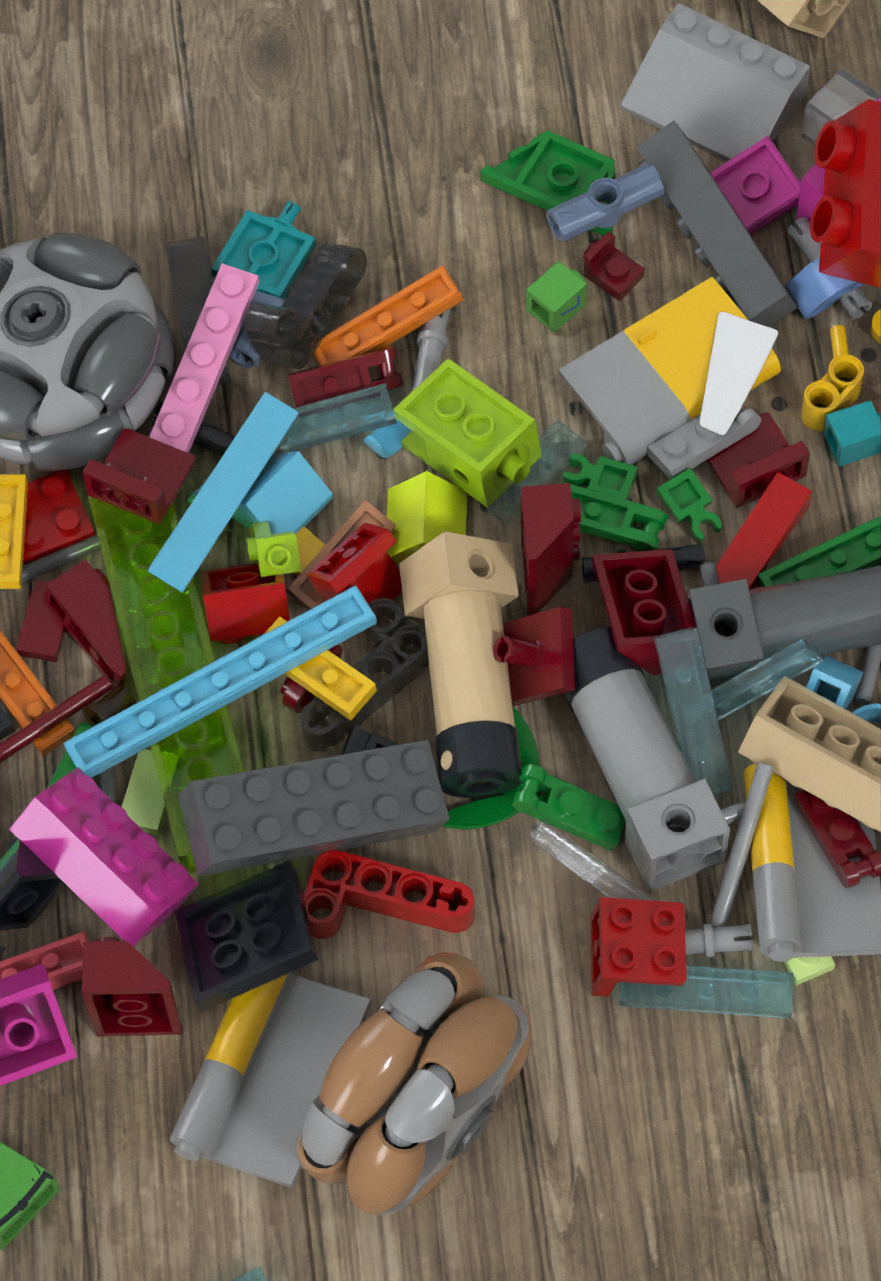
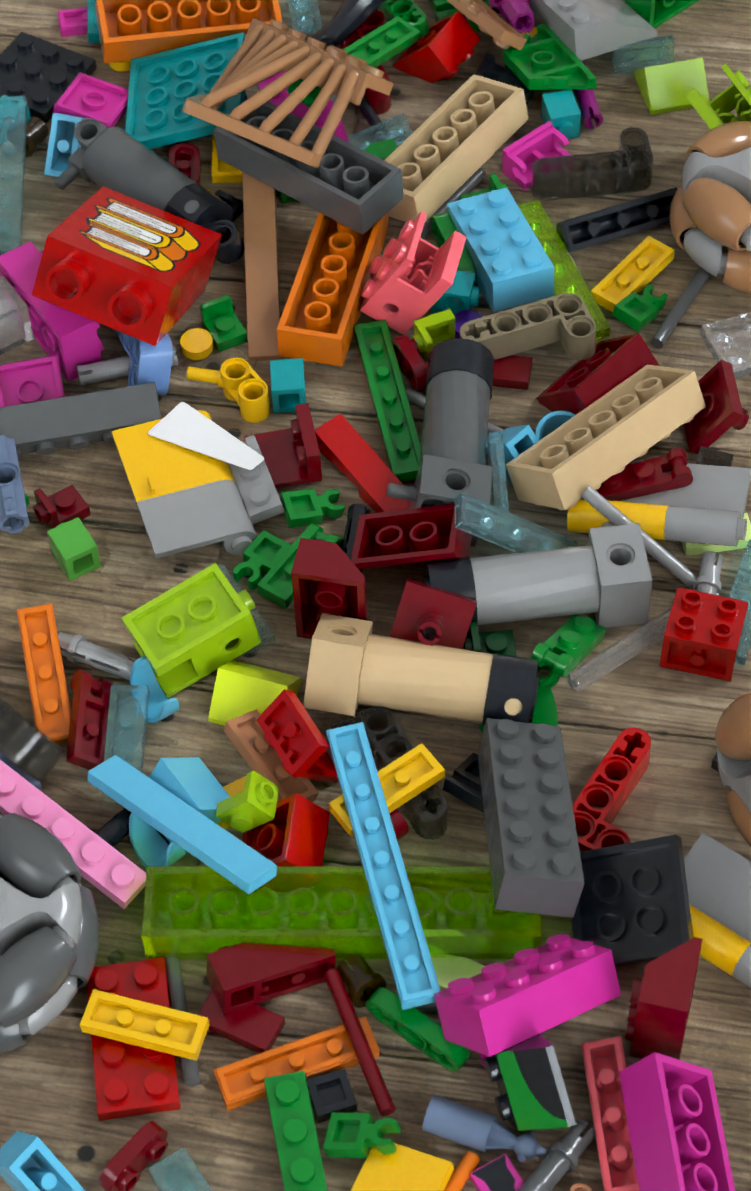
camera: 75 degrees left, 10 degrees down
dark red bracket [82,428,195,525] -> none
none -> dark green bracket [463,622,517,656]

